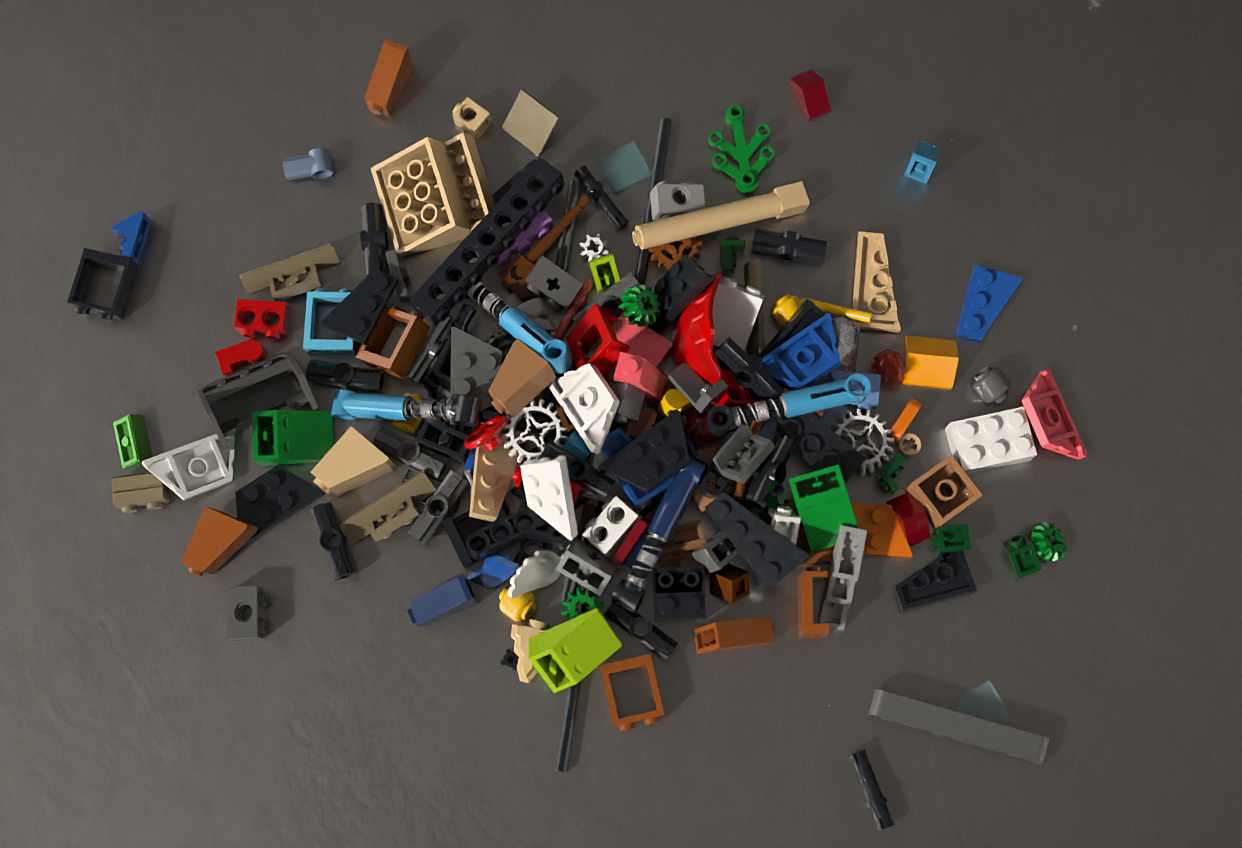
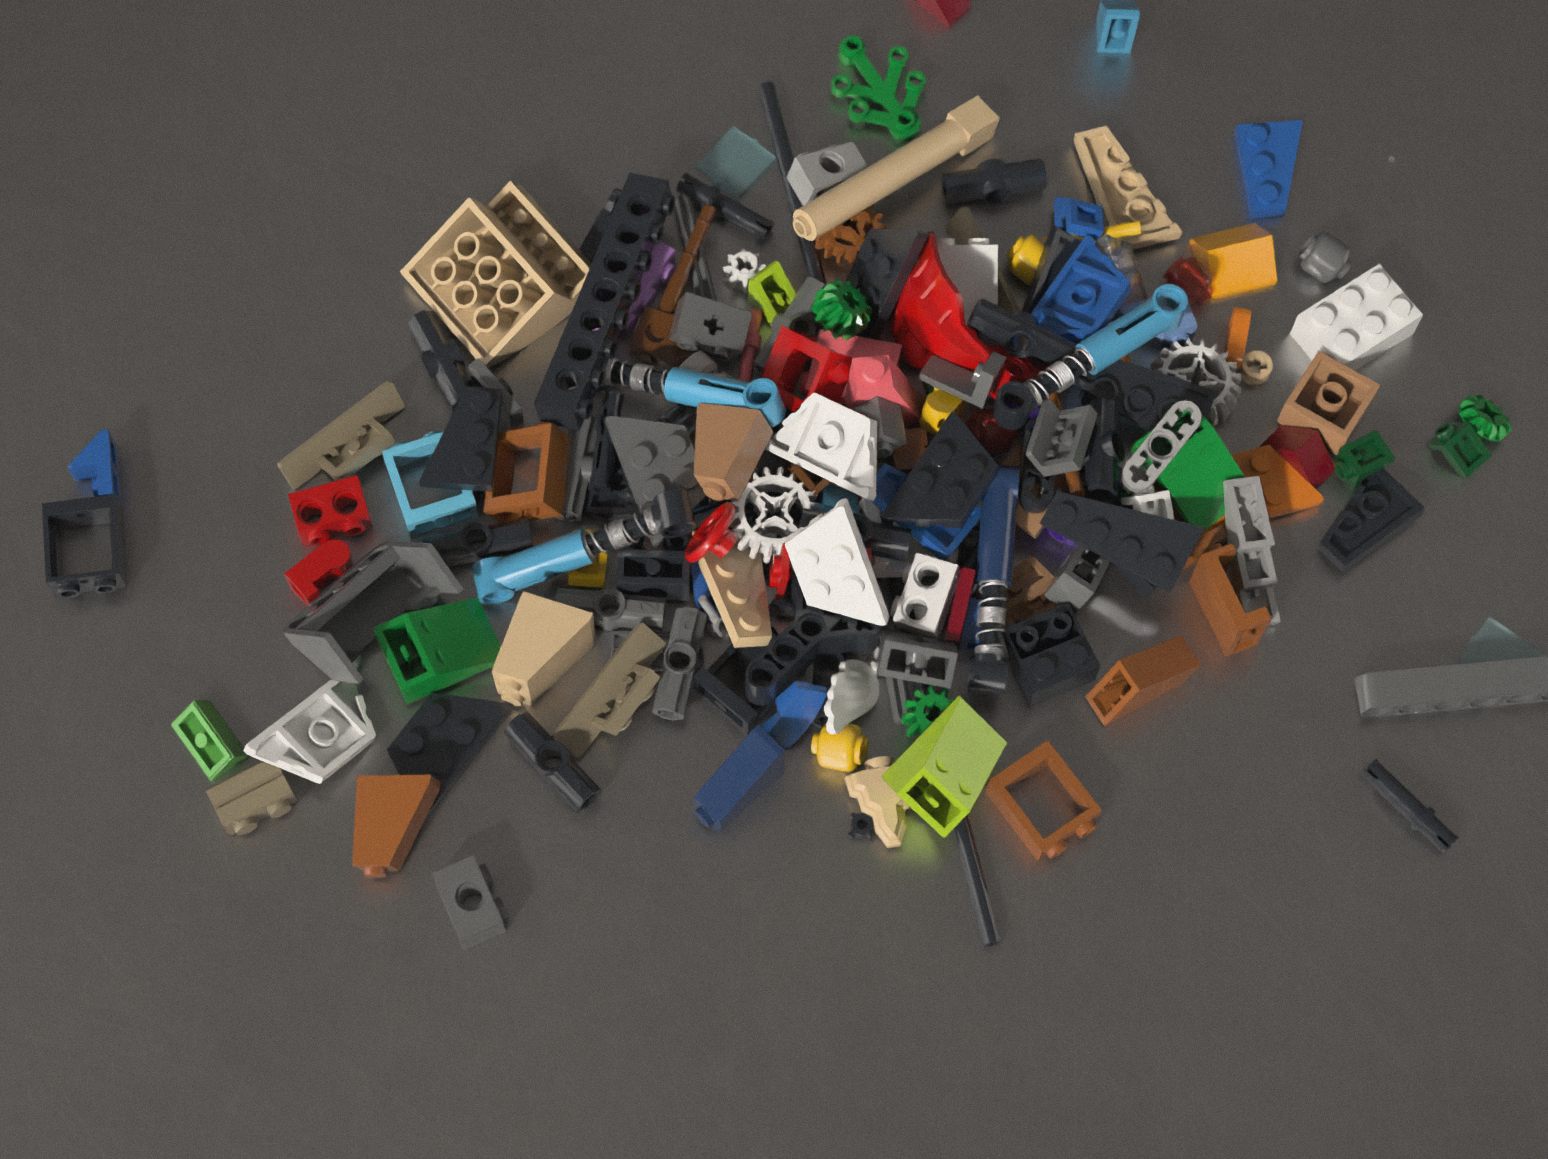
camera: 30 degrees left, 10 degrees down
sand blue piece [283,148,333,180] -> none
dark orange slope [364,39,414,116] -> none
tan brick [452,97,492,140] -> none
dark tan piece [502,89,560,156] -> none
black piece [604,603,679,662] -> none
reddish brown panel [709,563,750,603] -> none
dark green bracket [720,237,746,276] -> none
dark green bracket [874,452,906,494] -> none
coral wing [1021,368,1088,460] -> none
none -> blue slope [1054,197,1104,240]
none -> light grey beam [1122,401,1201,492]

